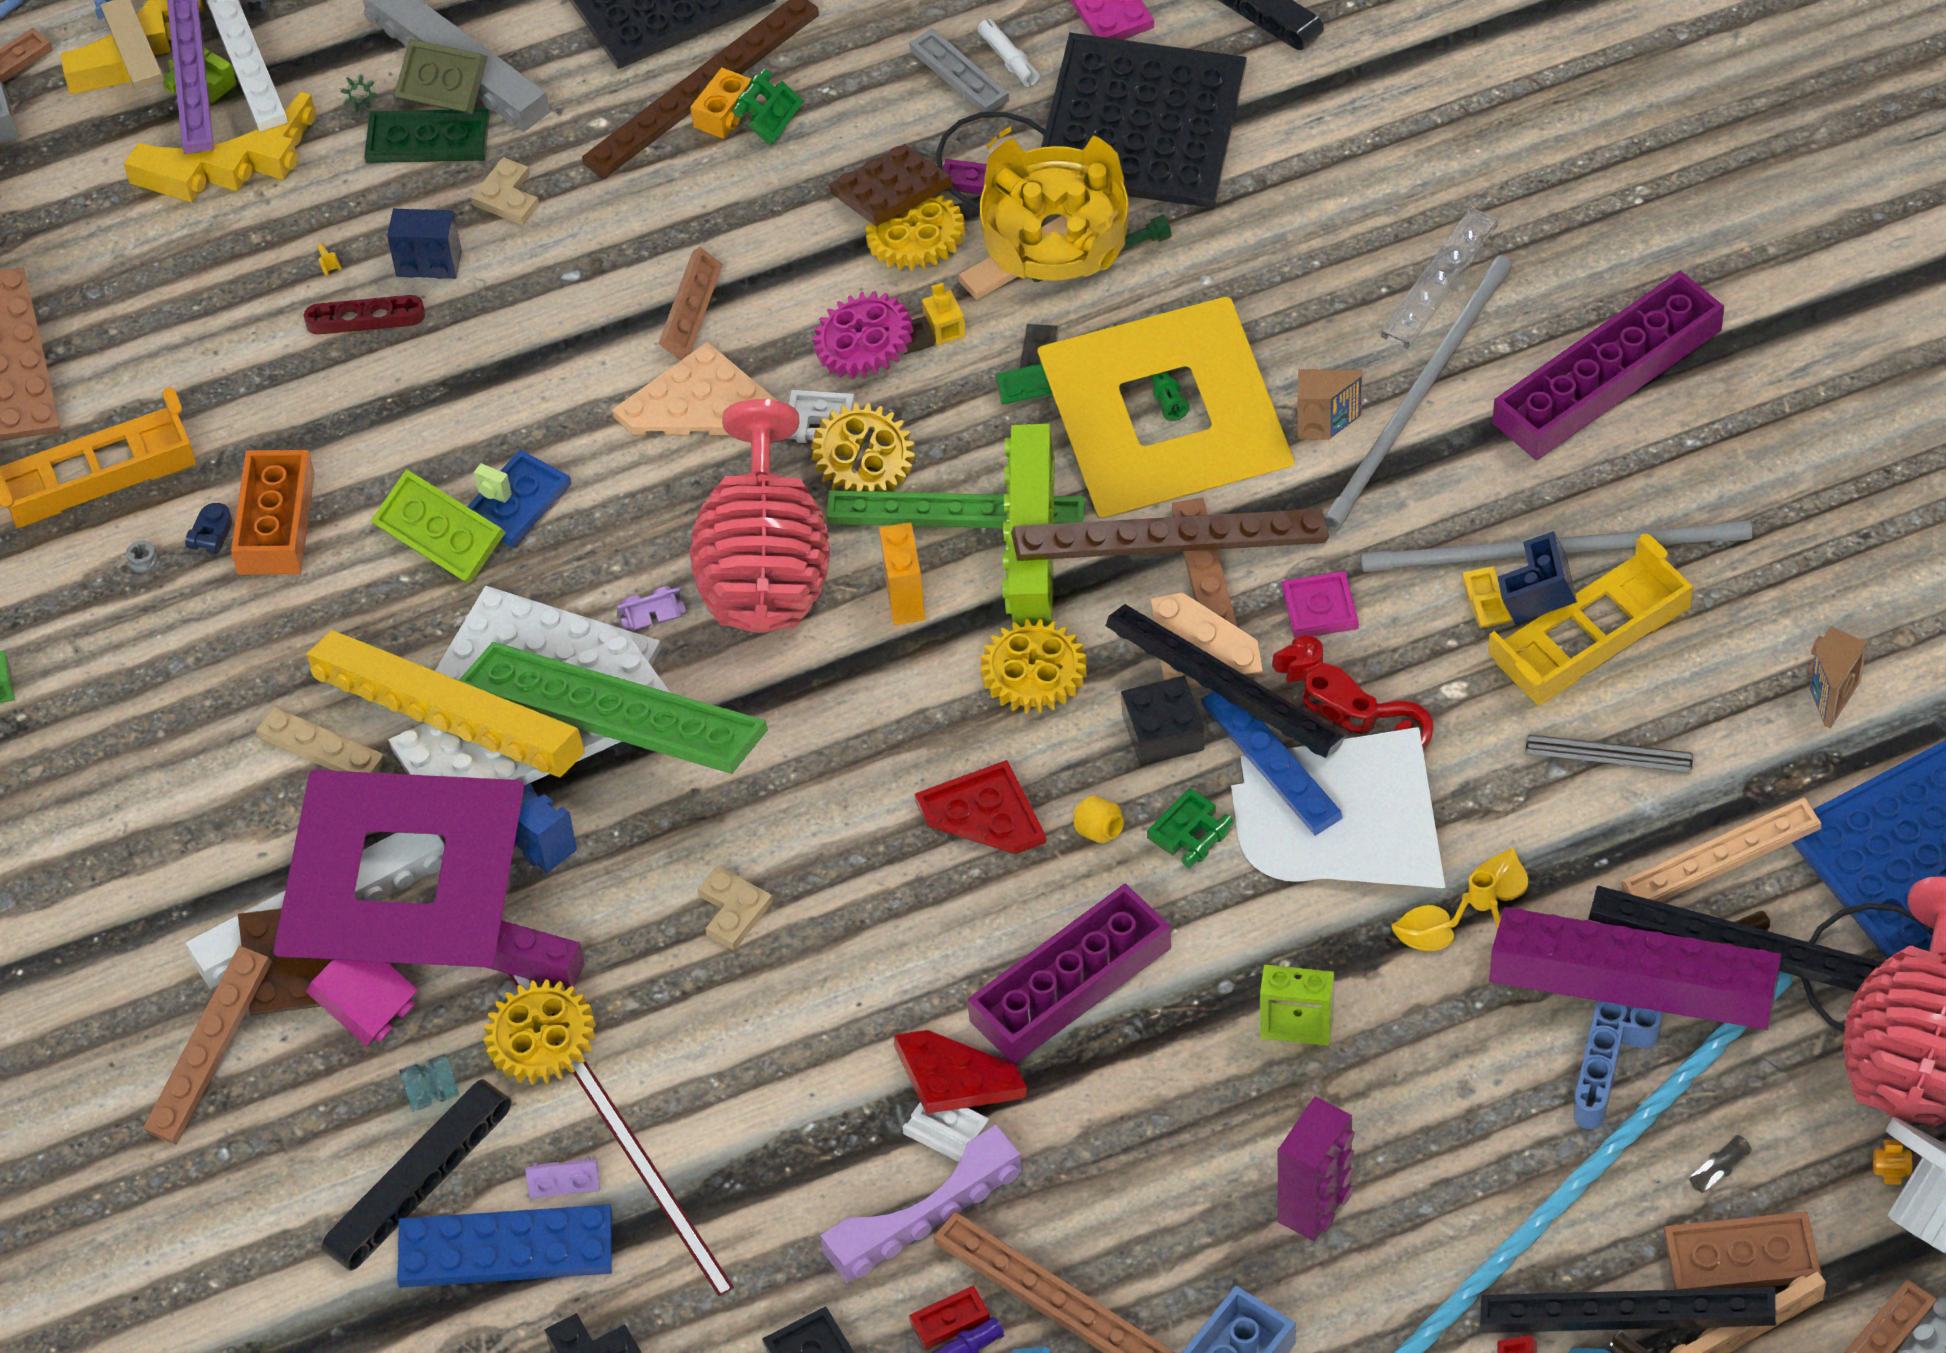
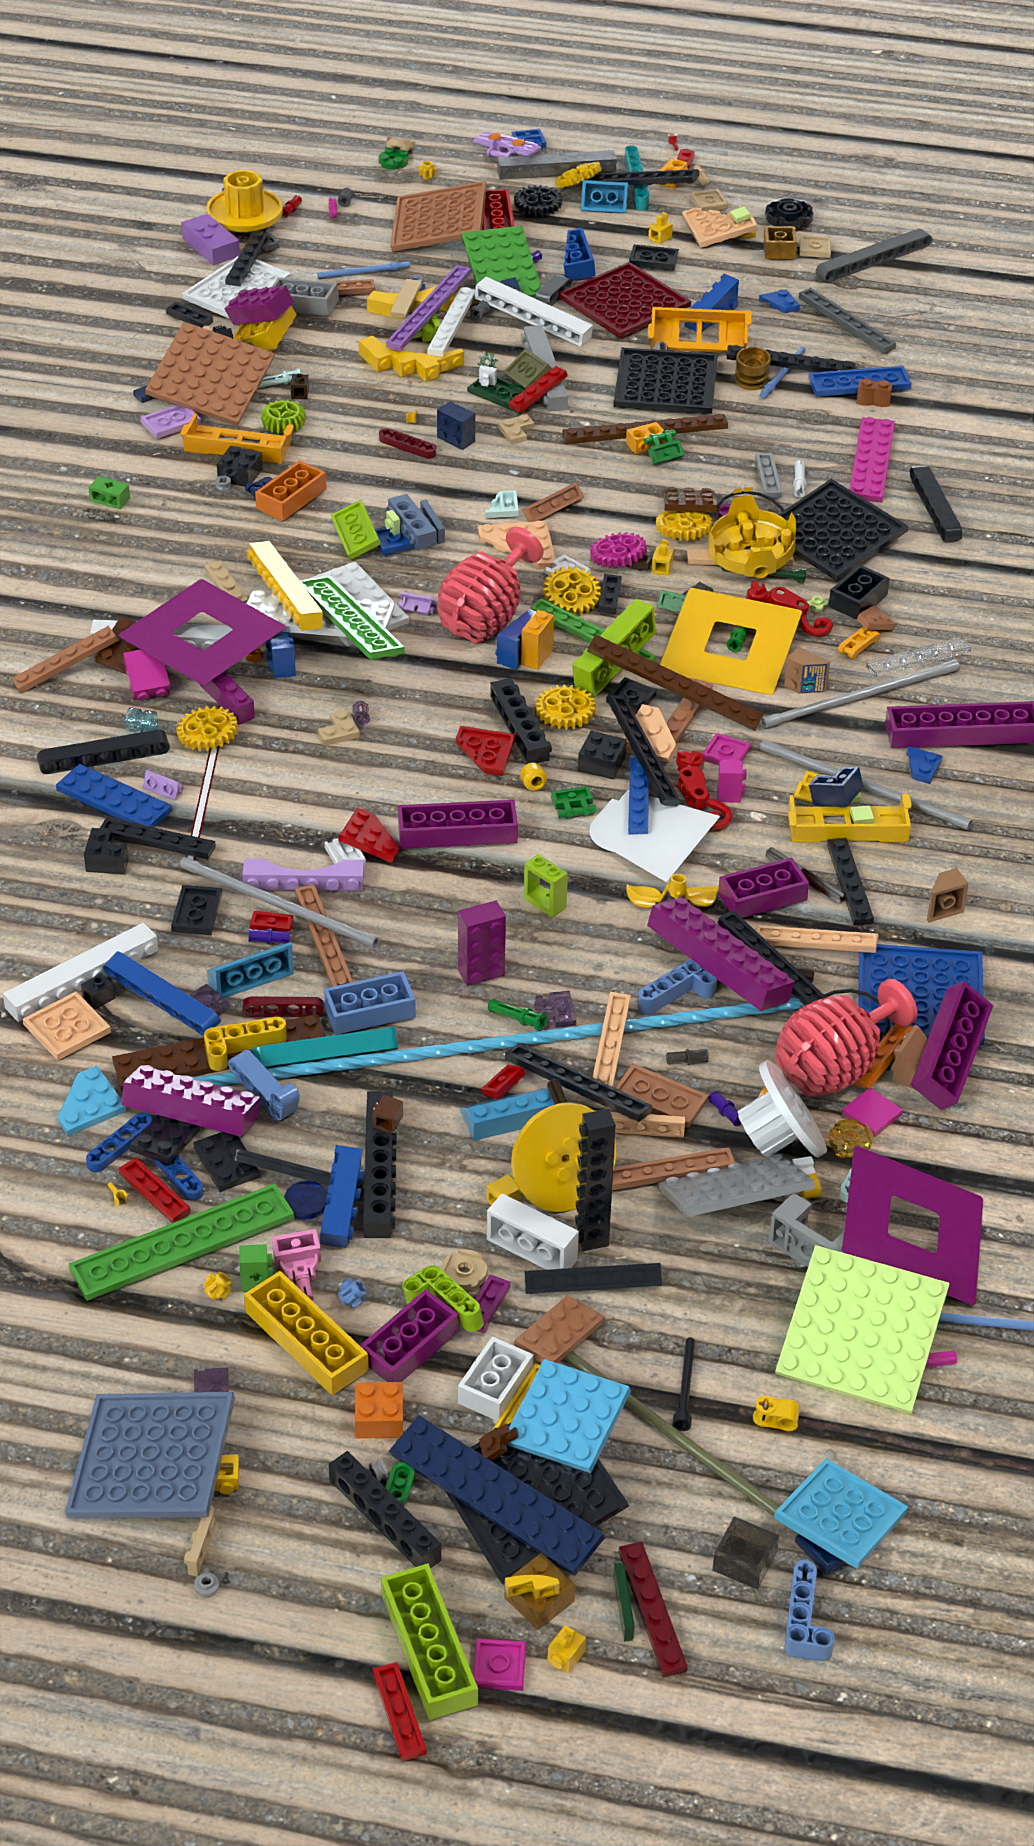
camera: 30 degrees right, 10 degrees down
none -> black plate [100,817,216,860]
none -> light grey piece [180,857,379,949]
none -> black brick [217,446,263,487]
none -> light aqua pin [259,368,301,388]
none -> lime gear [261,400,306,435]
none -> dark brown brick [290,373,309,399]
none -> clear purple bush [352,701,370,726]
none -> sand blue brick [386,494,437,550]
none -> sand blue plate [419,500,445,544]
none -> white tile [479,365,497,387]
none -> light aqua wing [485,490,519,518]
none -> green pin [488,999,548,1031]
none -> black brick [490,678,552,764]
none -> blue wedge [495,609,536,670]
none -> red plate [508,366,568,413]
none -> clear purple plate [534,991,576,1030]
none -> light nougat plate [593,992,631,1087]
none -> black plate [598,574,622,614]
none -> black plate [606,677,657,714]
none -> dark purple pin [708,1090,742,1126]
none -> dark pink brick [717,760,747,803]
none -> magenta brick [718,858,809,918]
none -> red animal [746,581,833,637]
none -> yellowish green plate [807,596,828,612]
none -> black plate [827,838,874,926]
none -> black brick [828,565,890,620]
none -> light orange plate [838,626,881,660]
none -> yellowish green tile [850,806,874,824]
none -> nougat wing [857,605,896,630]
none -> blue wing [906,746,943,784]

